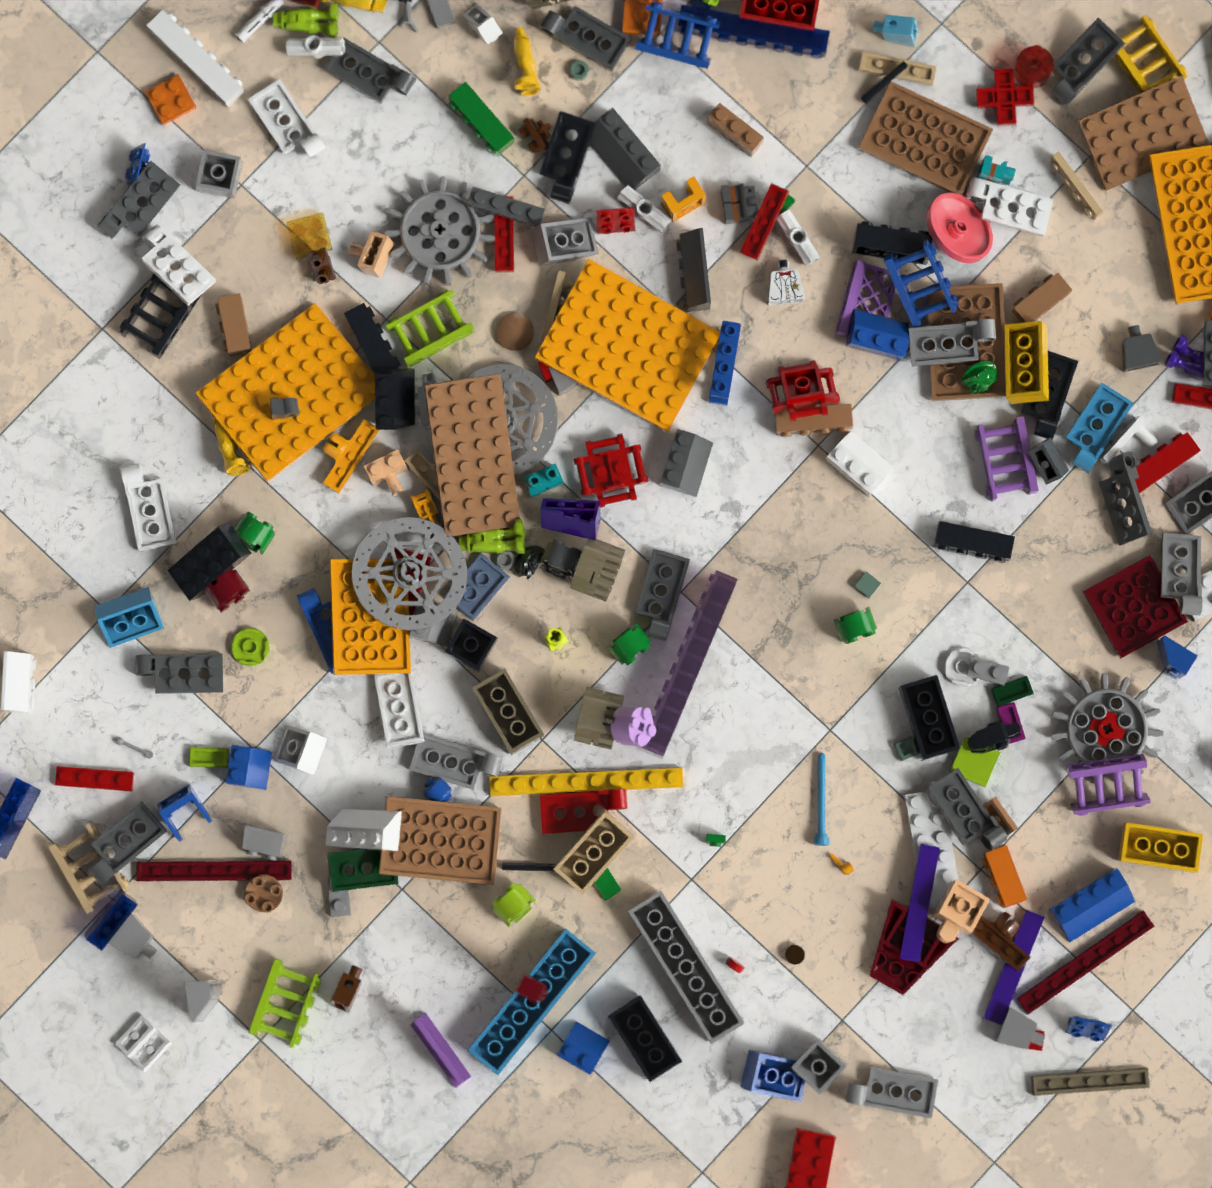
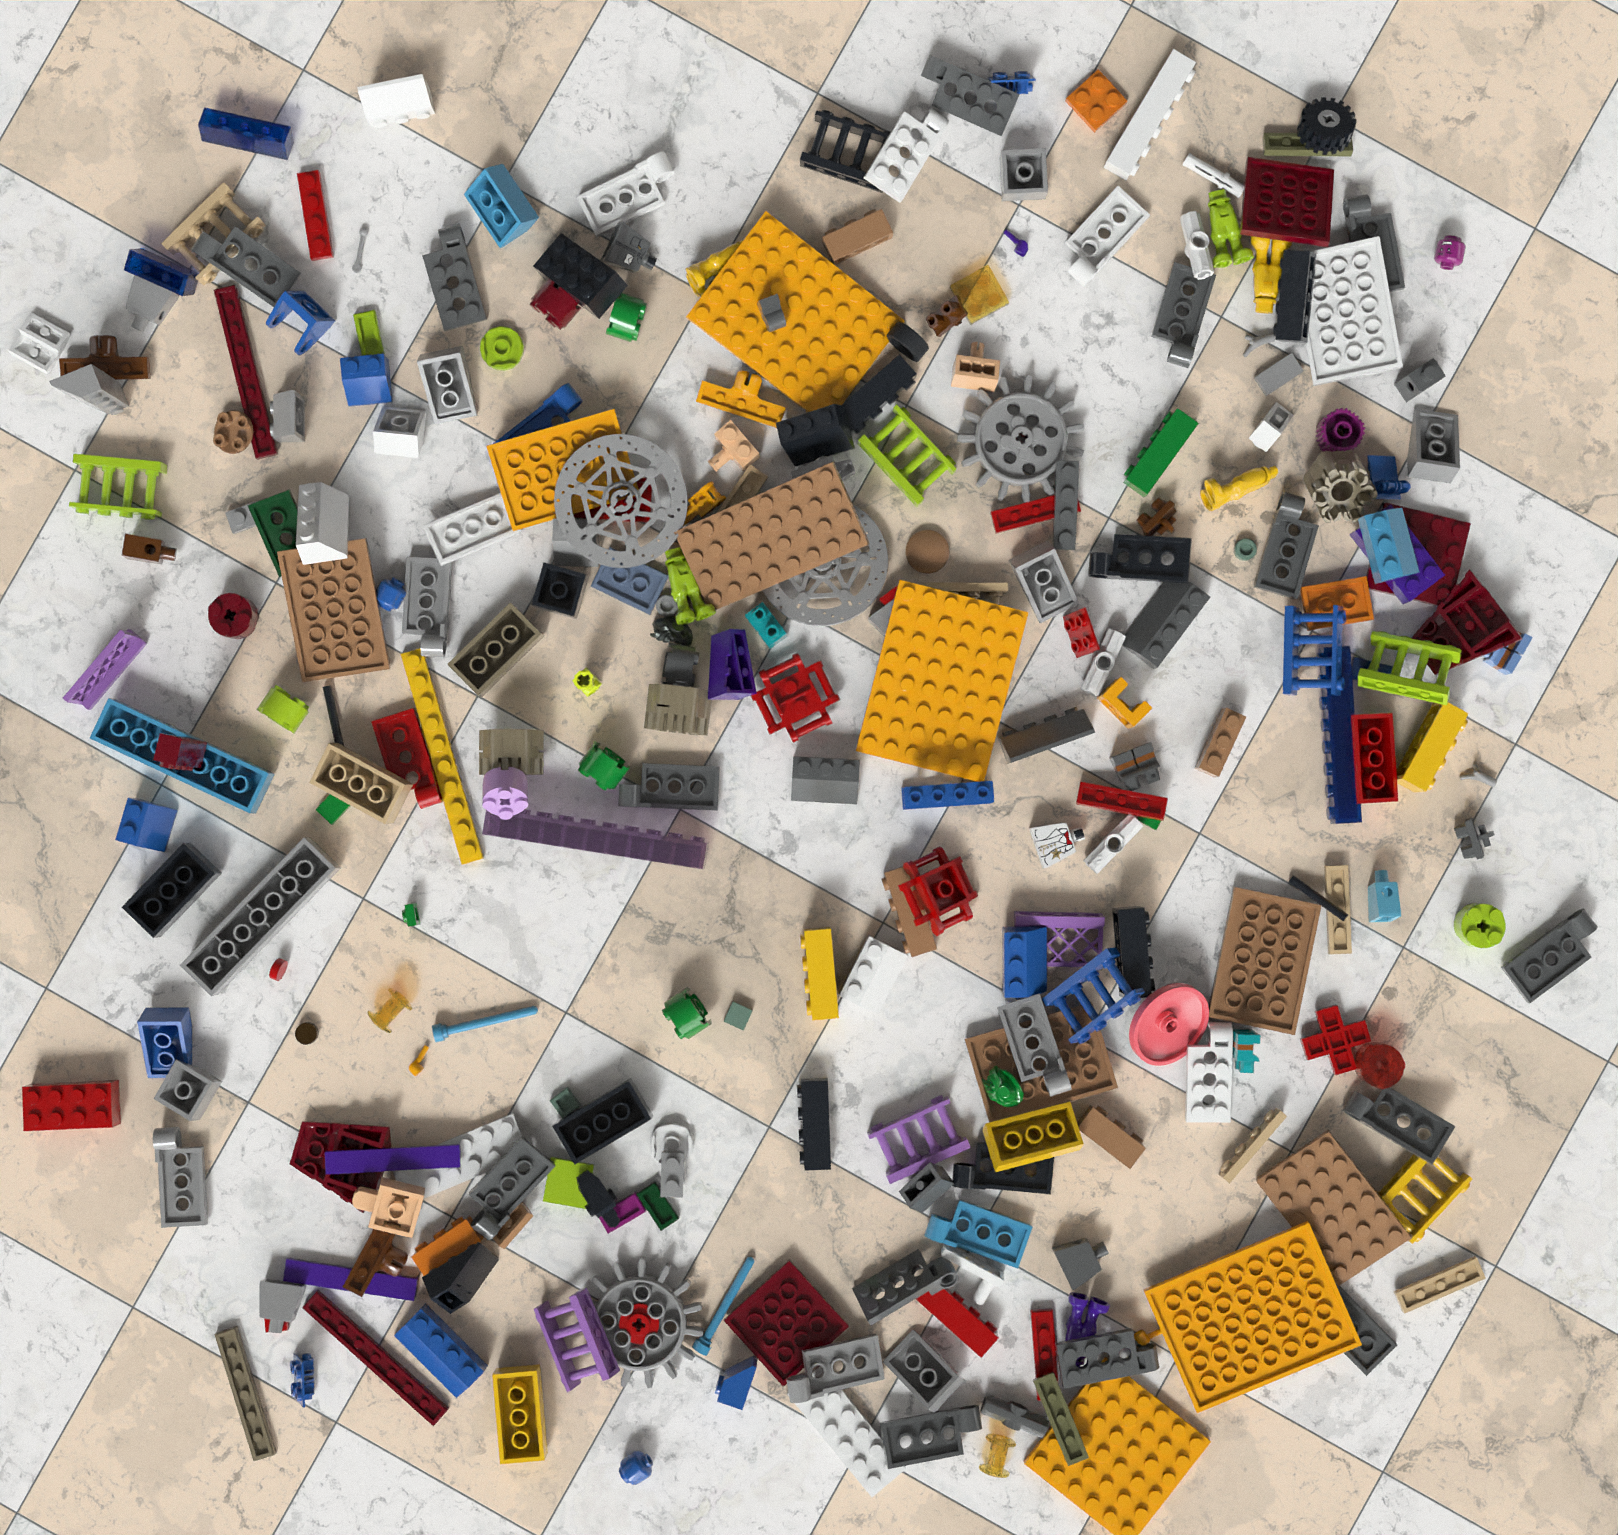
camera: 80 degrees right, 5 degrees up
none -> reddish brown plate [59,335,151,380]
none -> dark red brick [208,593,259,639]
none -> clear yellow hose [367,988,412,1033]
none -> light grey slope [417,346,477,424]
none -> black slope [422,1242,499,1314]
none -> dark grey torso [601,222,657,272]
none -> dark azure piece [692,1257,754,1356]
none -> yellow brick [800,927,839,1021]
none -> black tyre [886,322,929,362]
none -> dark purple hand [1004,229,1028,257]

